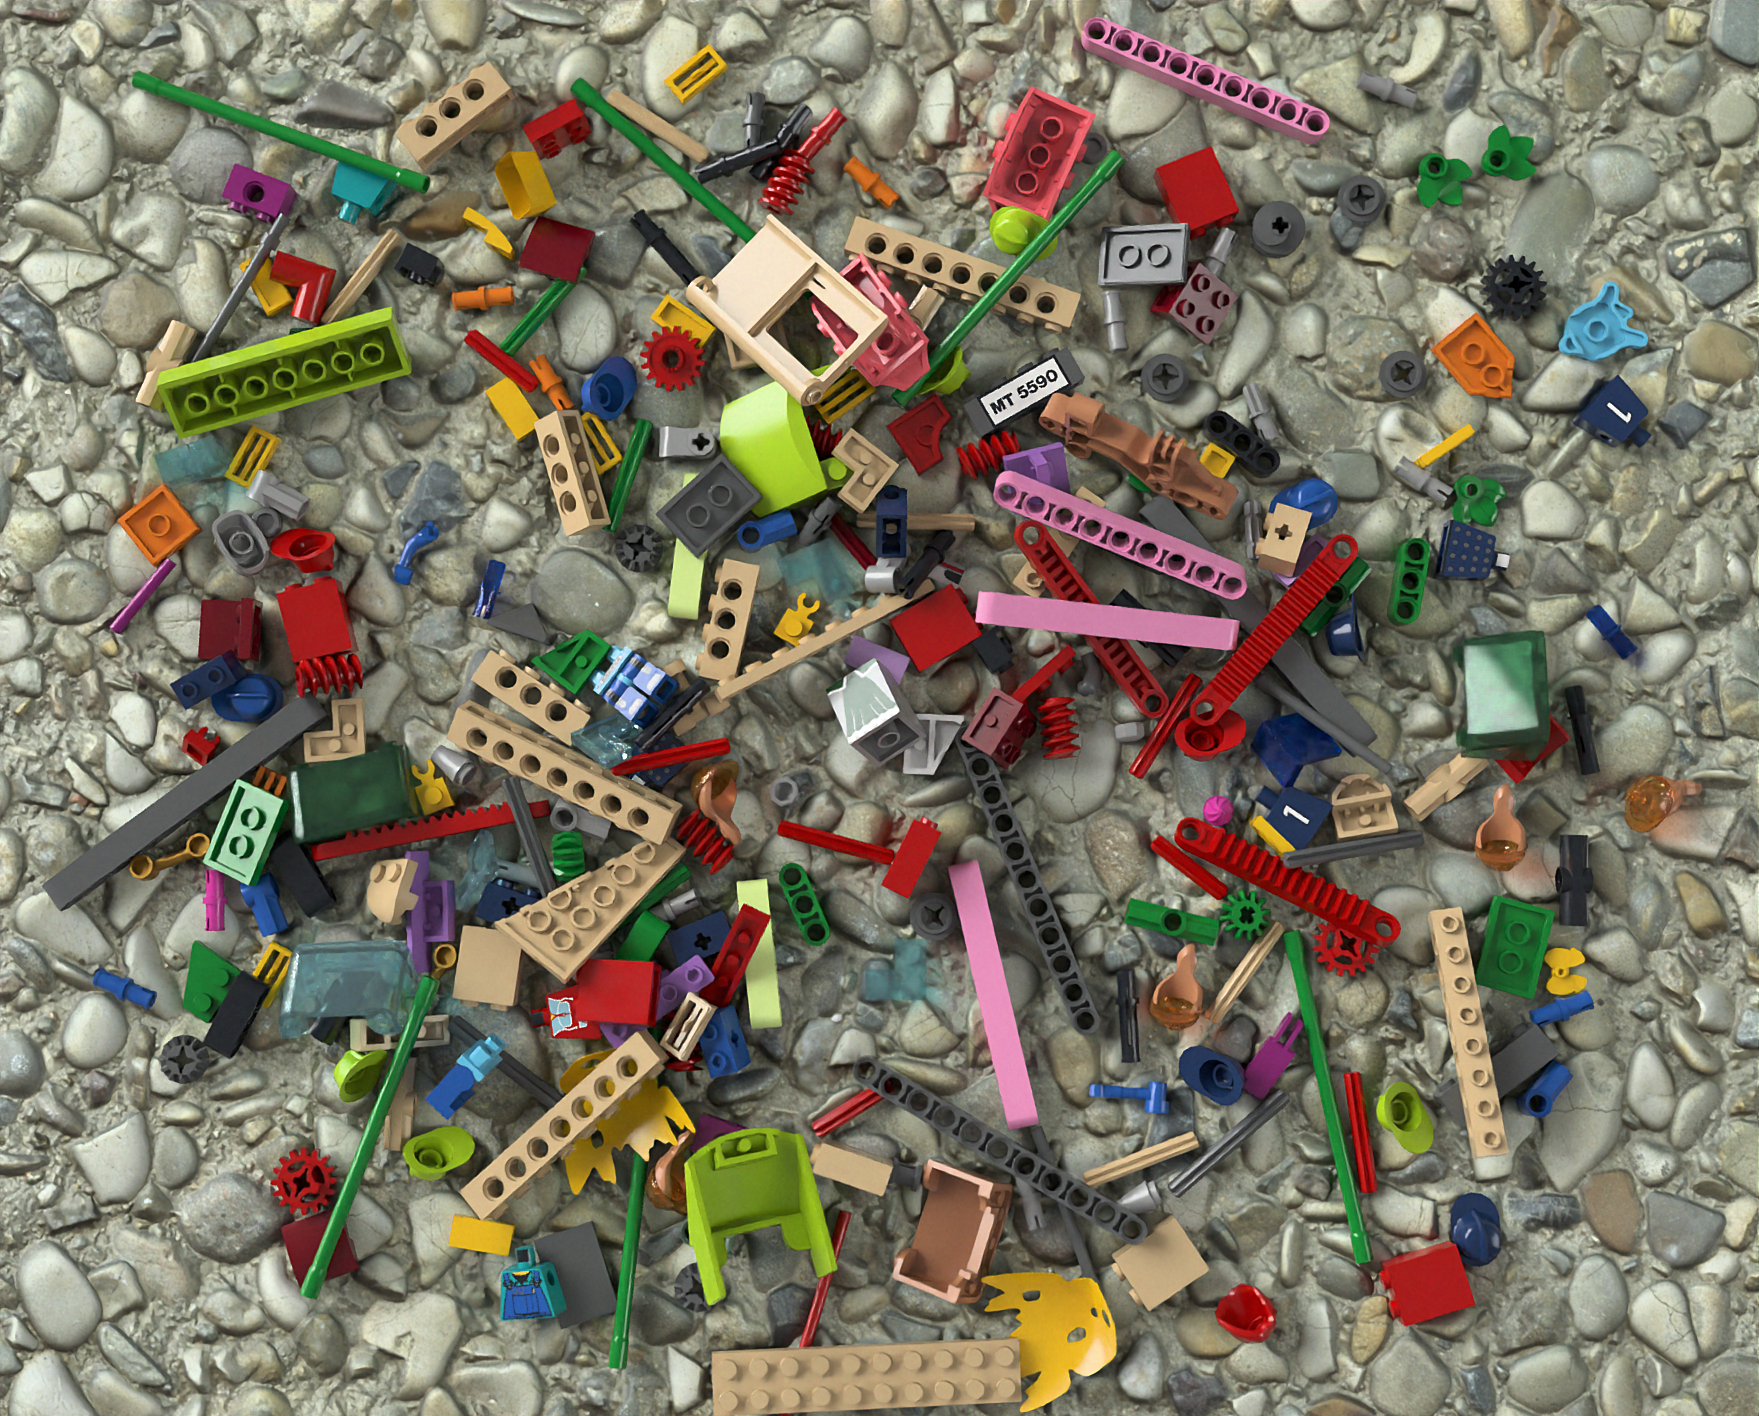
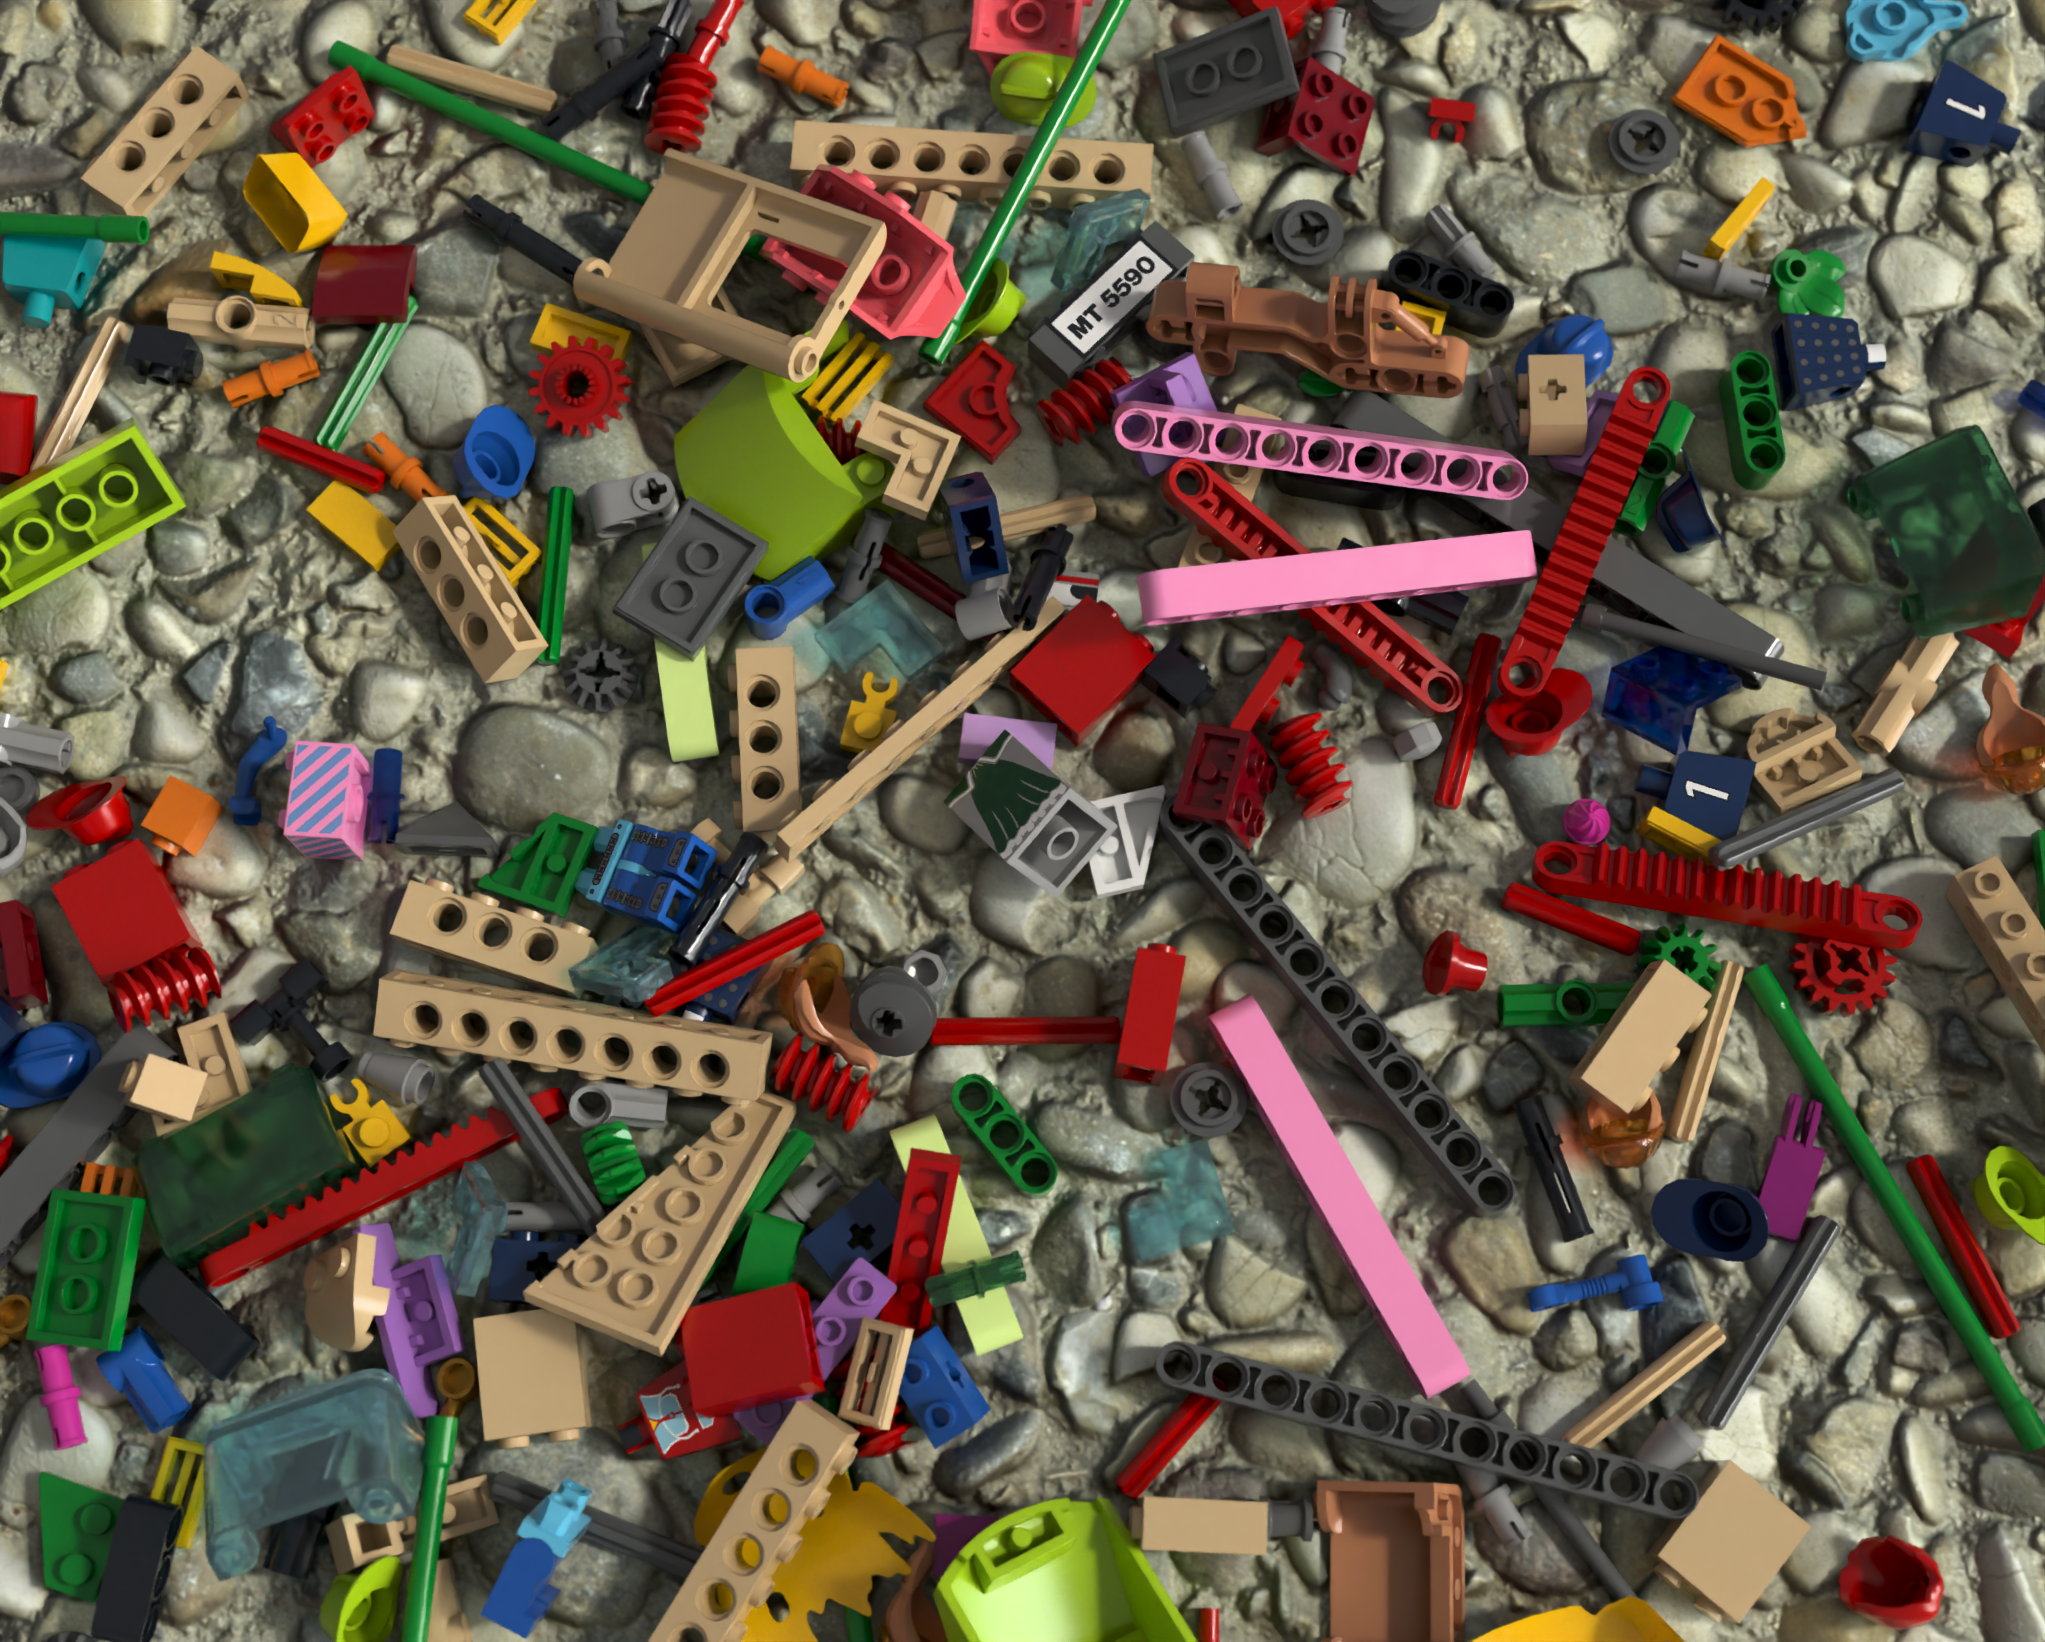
camera: 20 degrees left, 10 degrees down
none -> tan brick [118,1053,208,1123]
none -> orange brick [141,775,224,857]
none -> tan piece [167,295,315,352]
none -> black bar [229,957,353,1082]
none -> bright pink container [278,740,374,861]
none -> dark grey piece [850,966,937,1057]
none -> clear green axle [925,1250,1026,1307]
none -> clear light blue plate [1050,188,1151,292]
none -> red piece [1422,930,1488,997]
none -> red tile [1425,96,1476,143]
none -> tan brick [1568,959,1712,1114]

